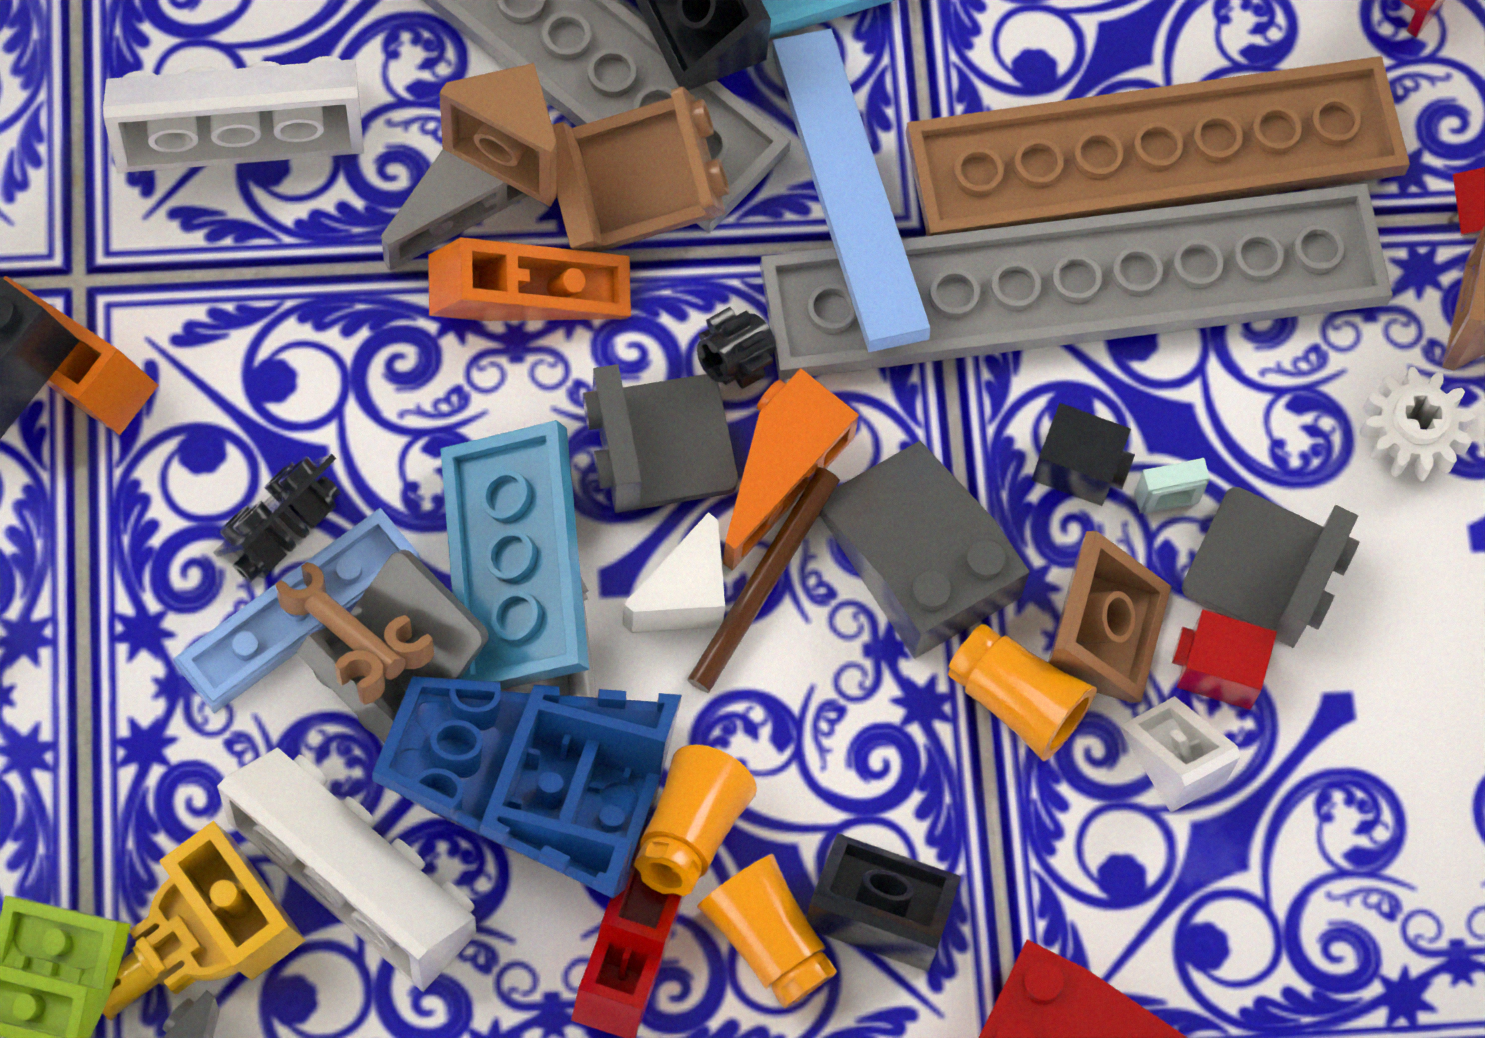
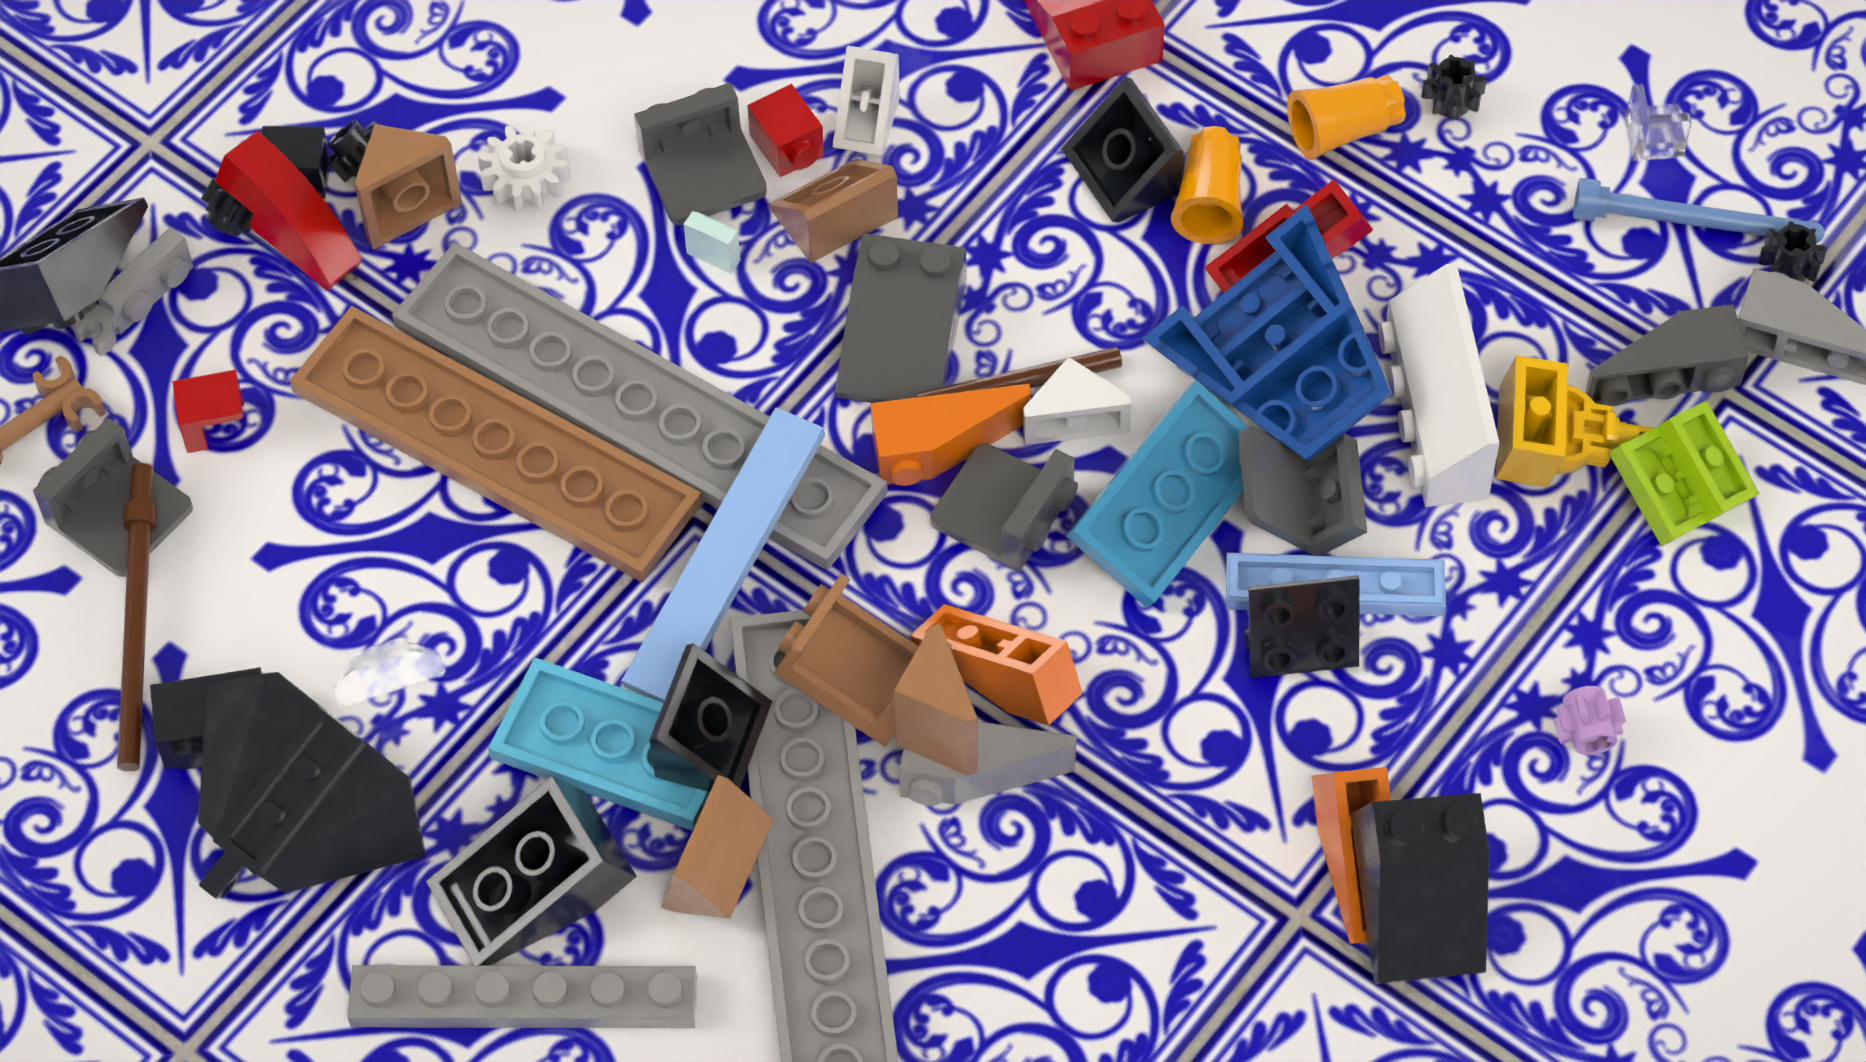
camera: 130 degrees left, 10 degrees down
white slope [103,56,364,173] -> none
medium nougat bar [275,562,434,705] -> none
light orange plant [634,745,757,896] -> none
black gear [697,307,775,389] -> none
light orange plant [948,624,1097,761] -> none
black brick [1032,403,1135,506] -> none

